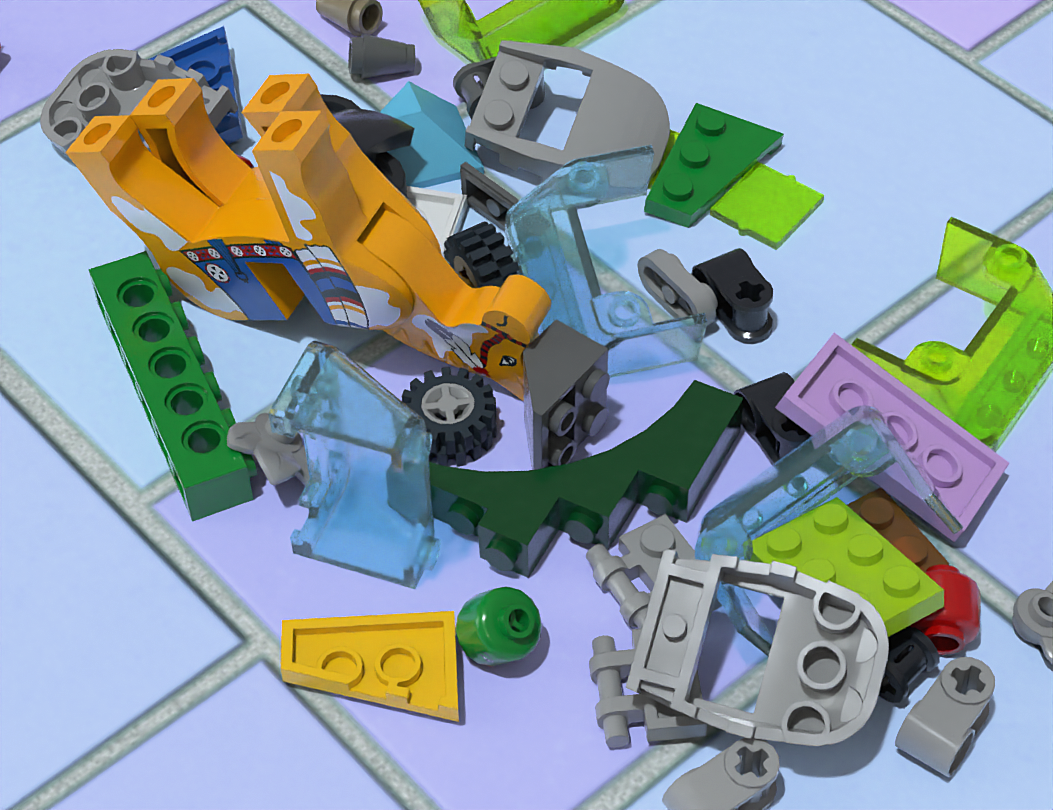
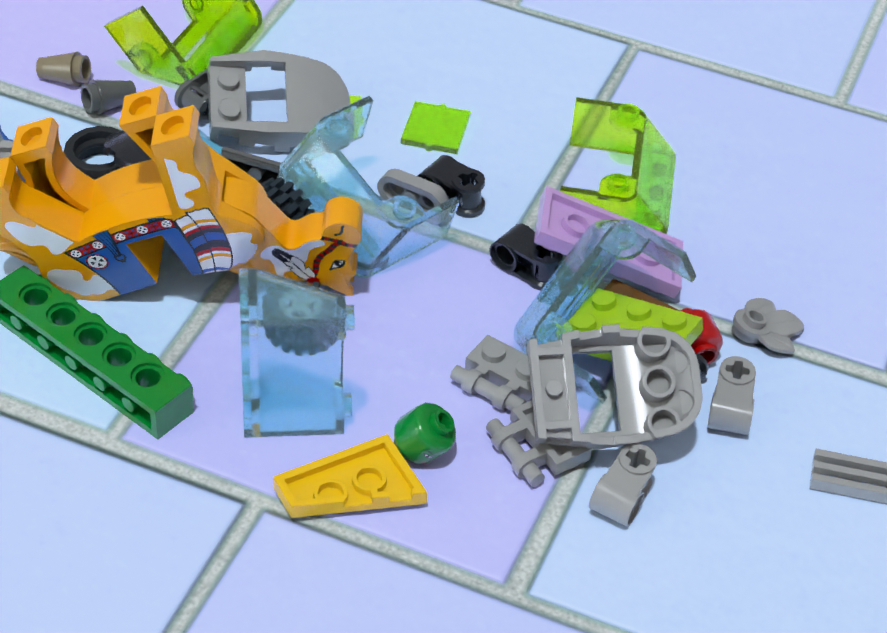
camera: 30 degrees left, 5 degrees down
light grey plate [227,413,325,492] -> none
dark green arch [391,380,743,578] -> none
dark grey slope [523,319,610,470] -> none
green wing [643,103,784,228] -> none

